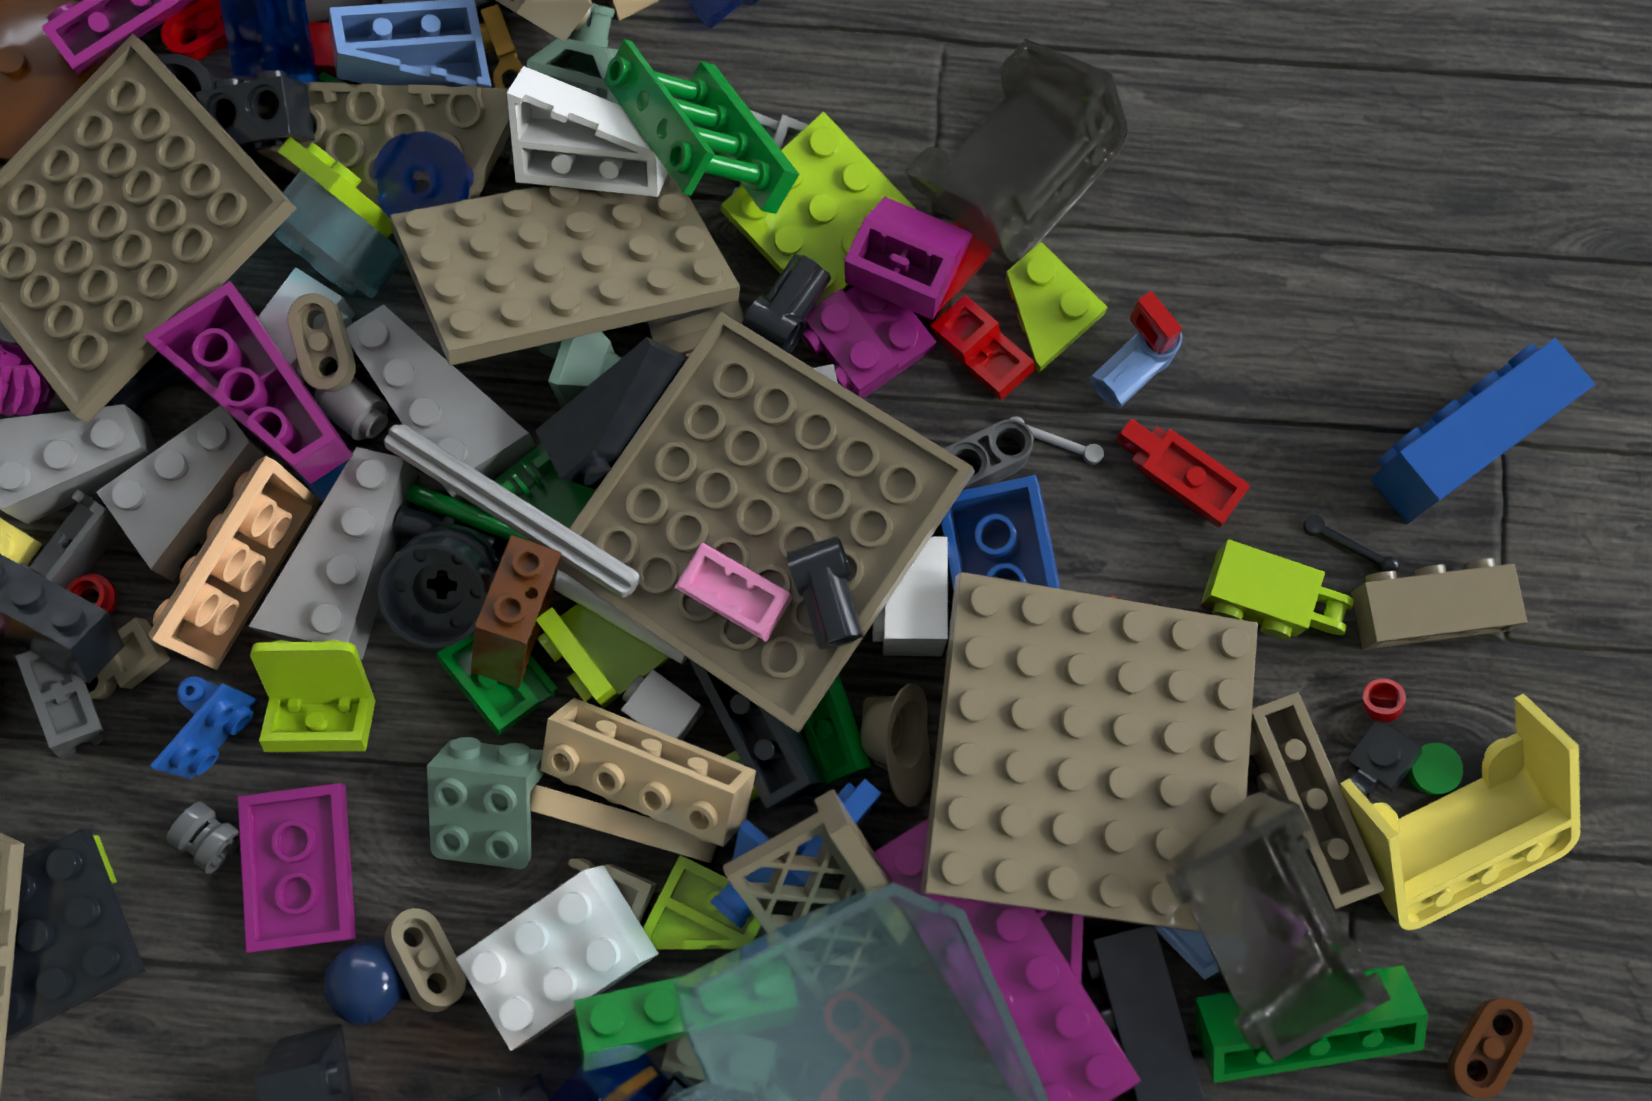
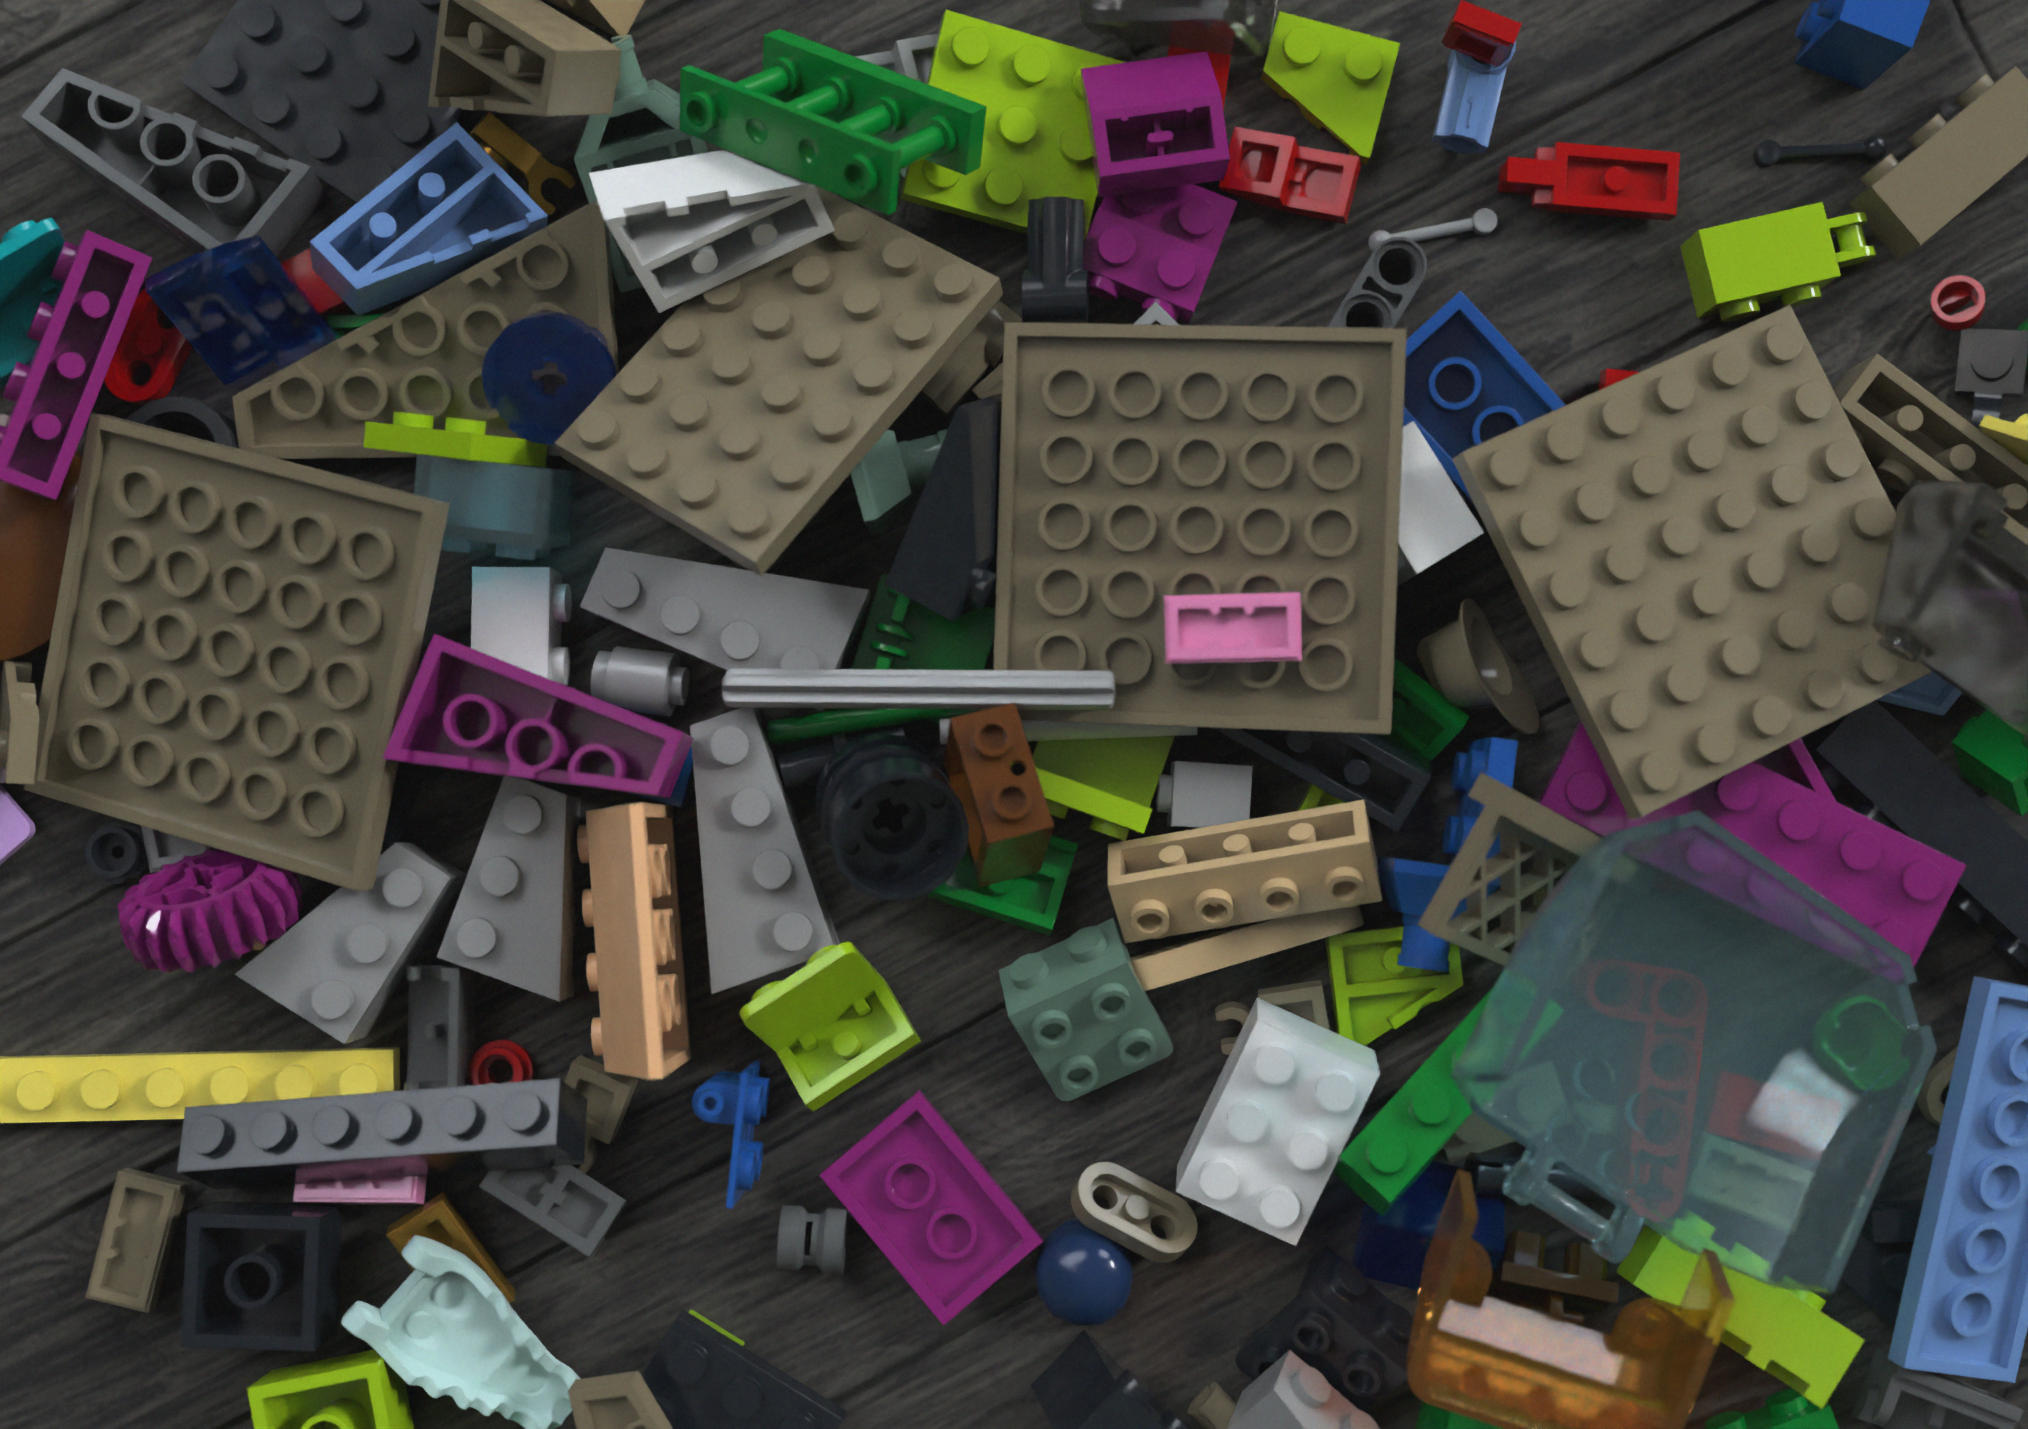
camera: 35 degrees left, 10 degrees up
black brick [196,71,315,153] -> none
dark tan plate [287,293,356,392] -> none
black piece [787,535,864,650] -> none

